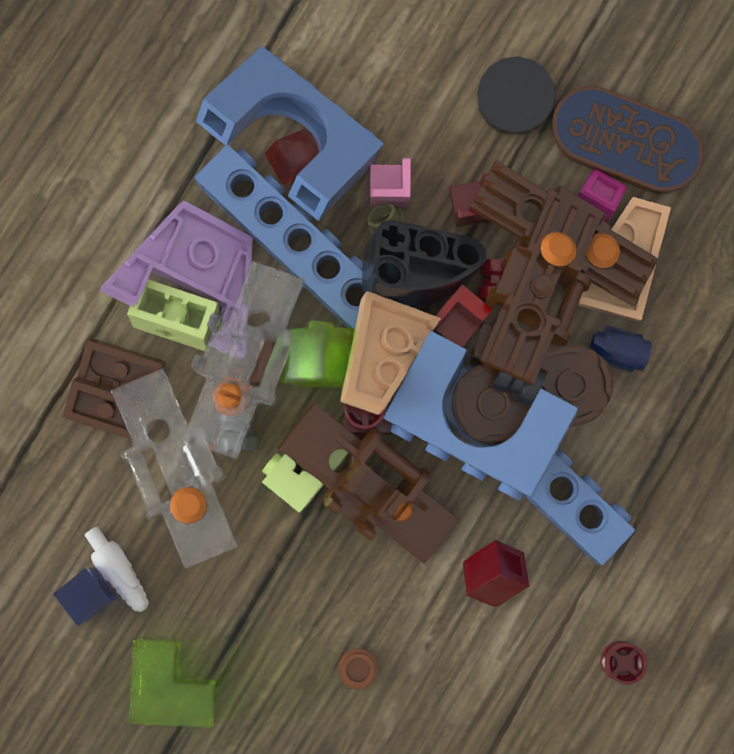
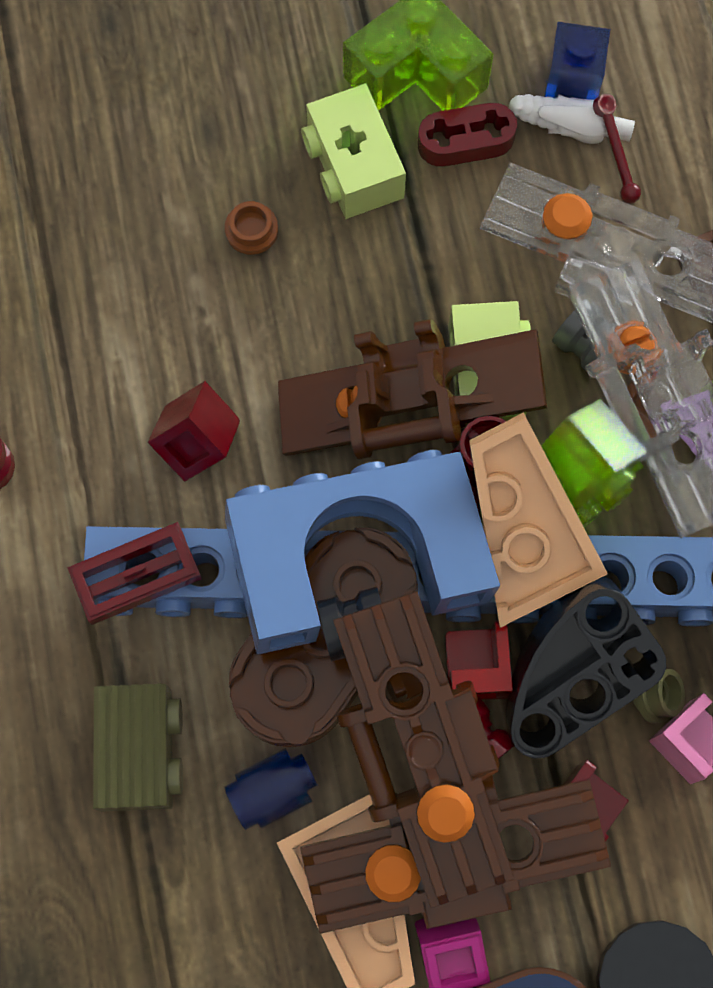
camera: 140 degrees right, 10 degrees down
none -> dark red tile [67,522,202,625]
none -> olive brick [93,683,183,812]
none -> yellowish green brick [301,83,406,219]
none -> dark red beam [418,103,517,166]
none -> dark red hinge [593,93,641,204]

